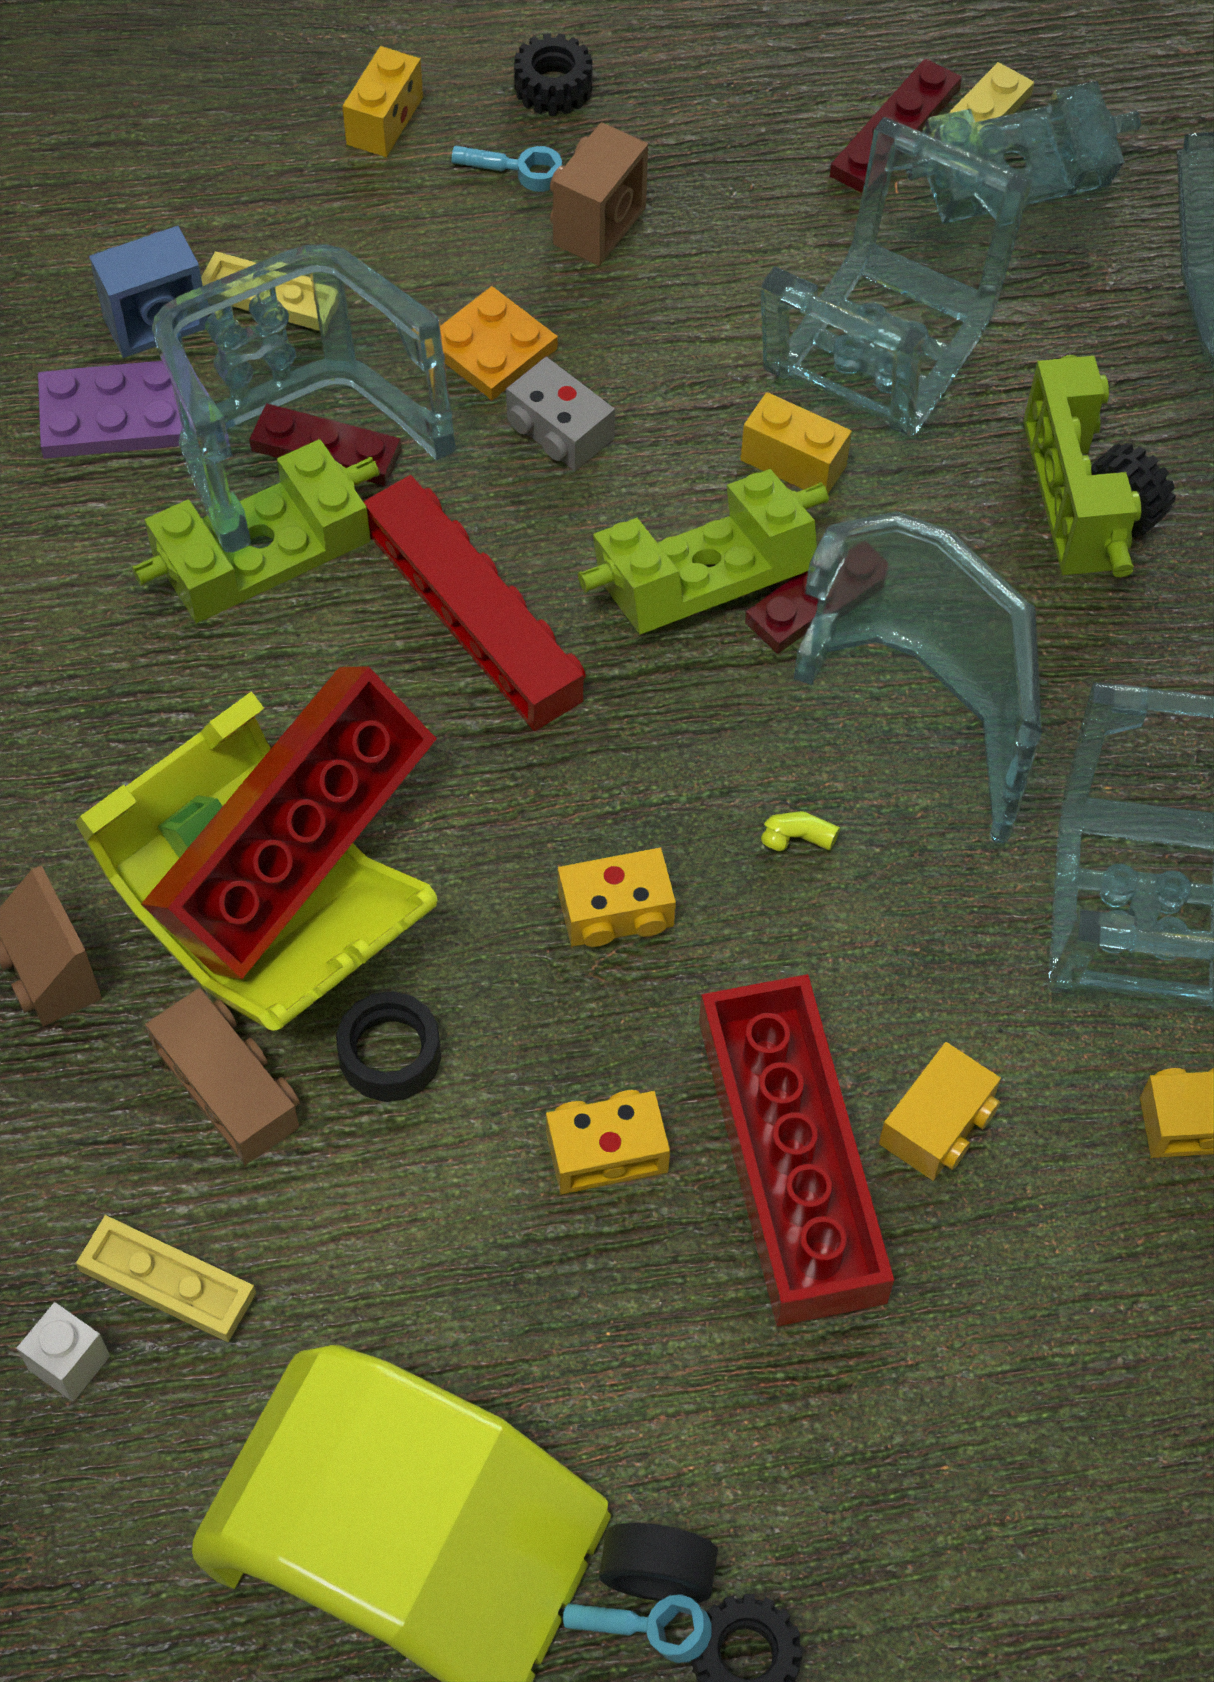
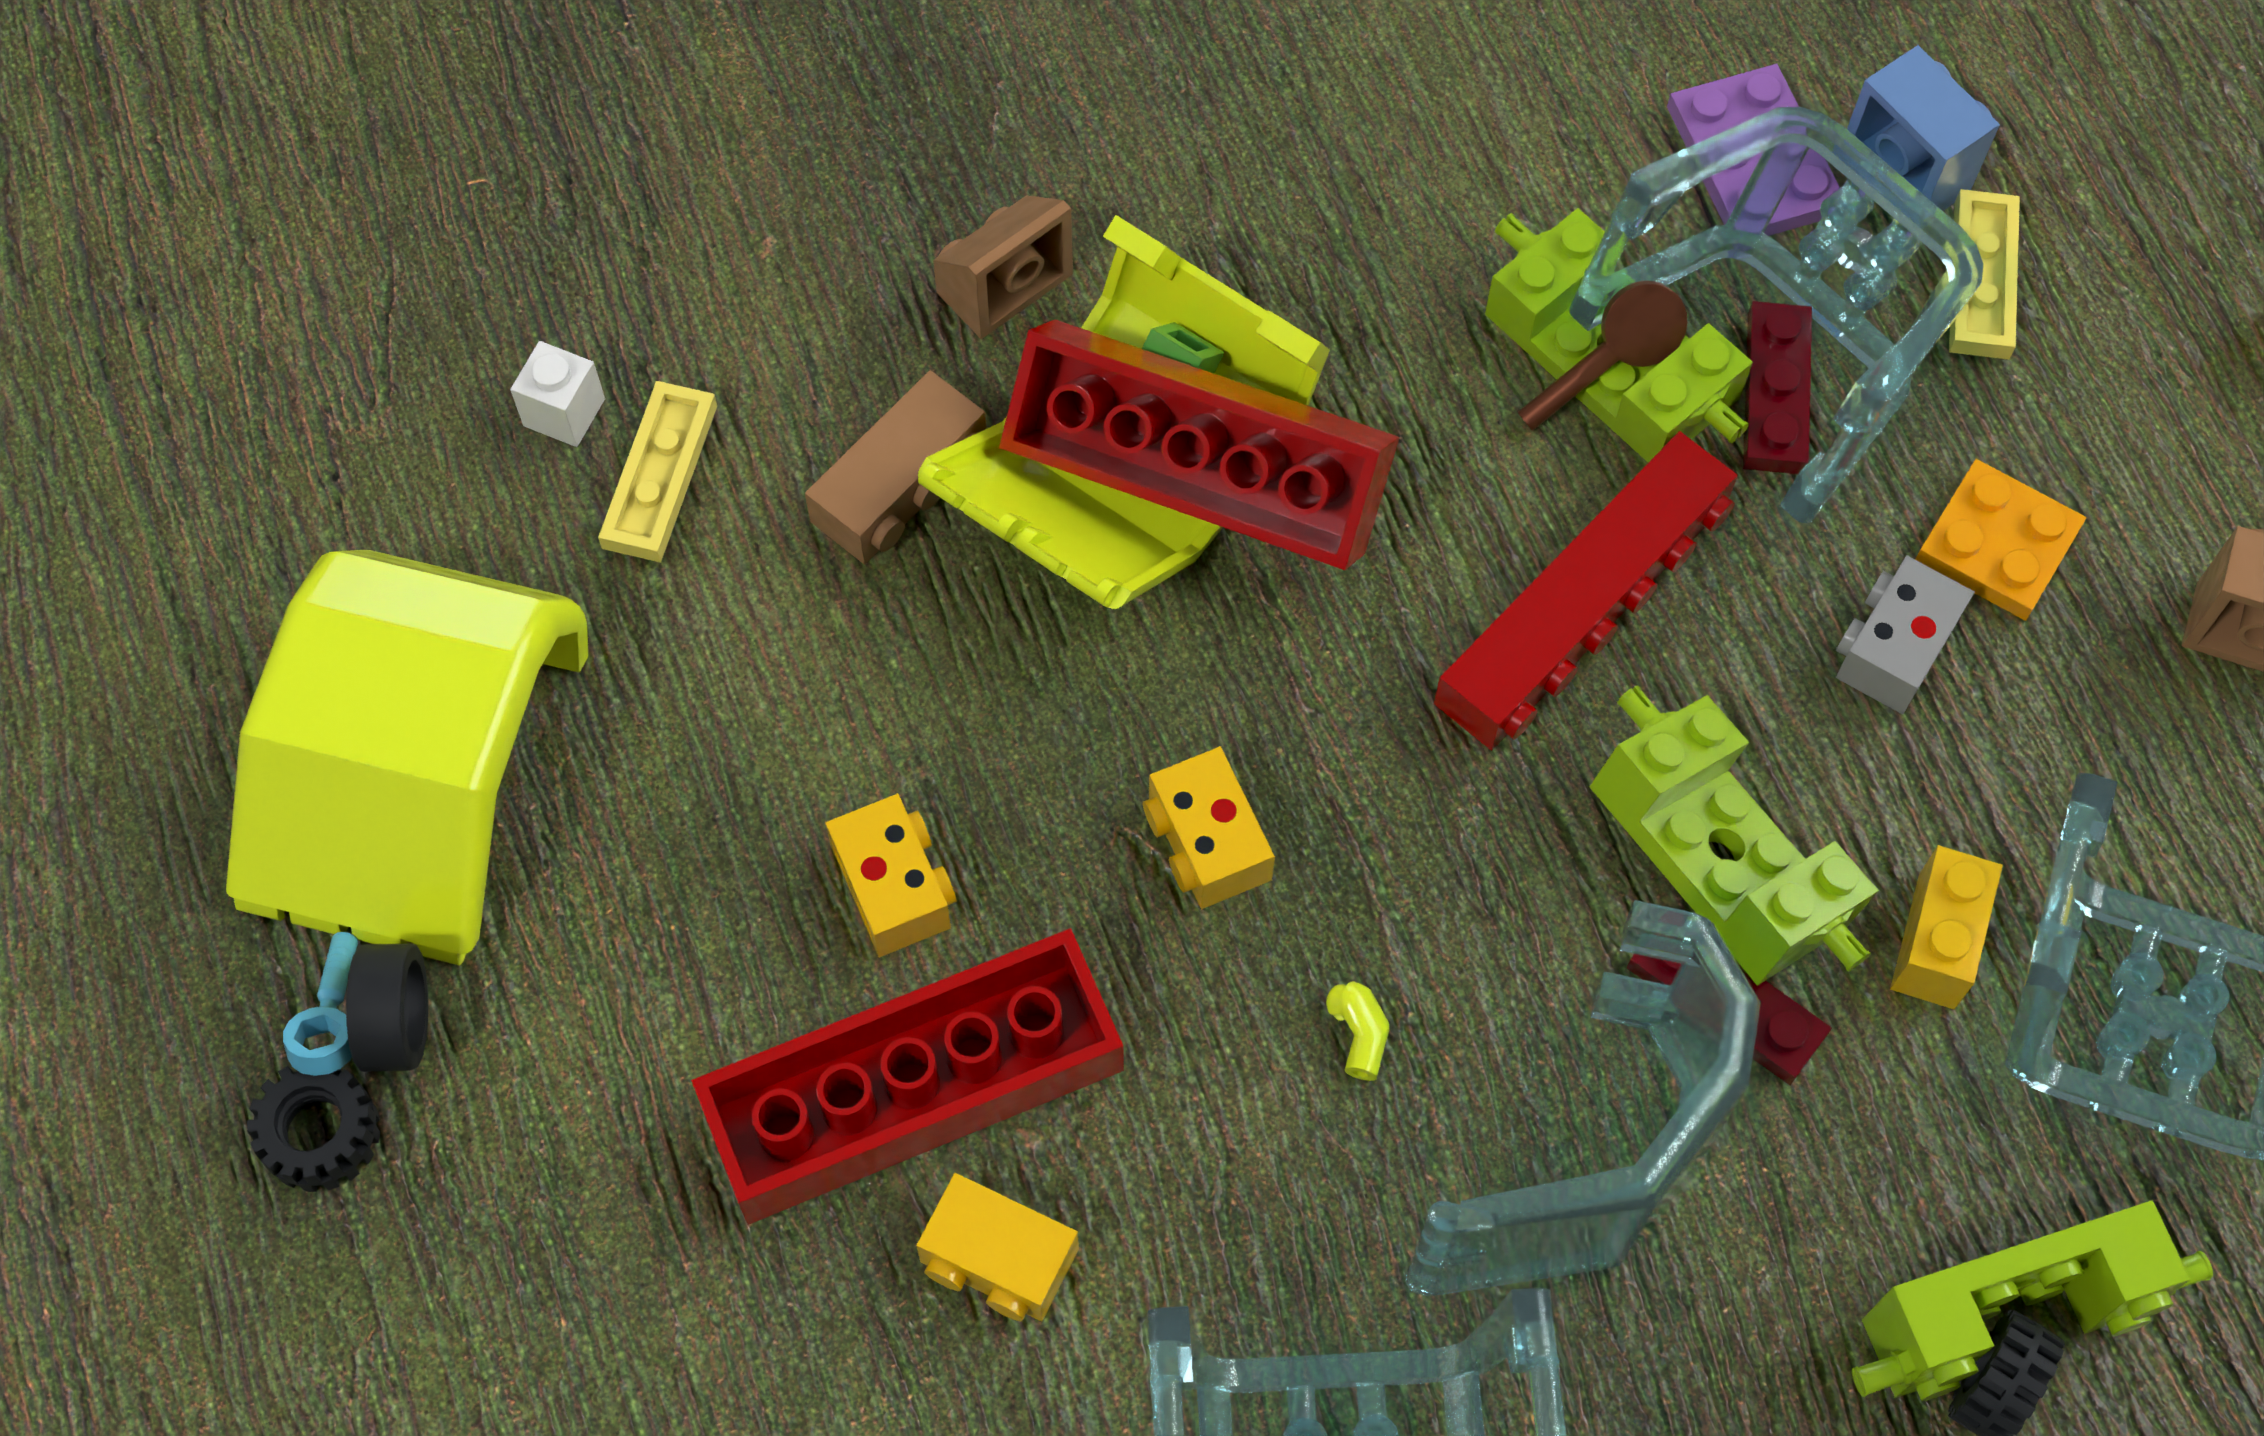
camera: 80 degrees right, 5 degrees up
black tyre [336,991,441,1102] -> none
none -> copper piece [1517,281,1687,431]

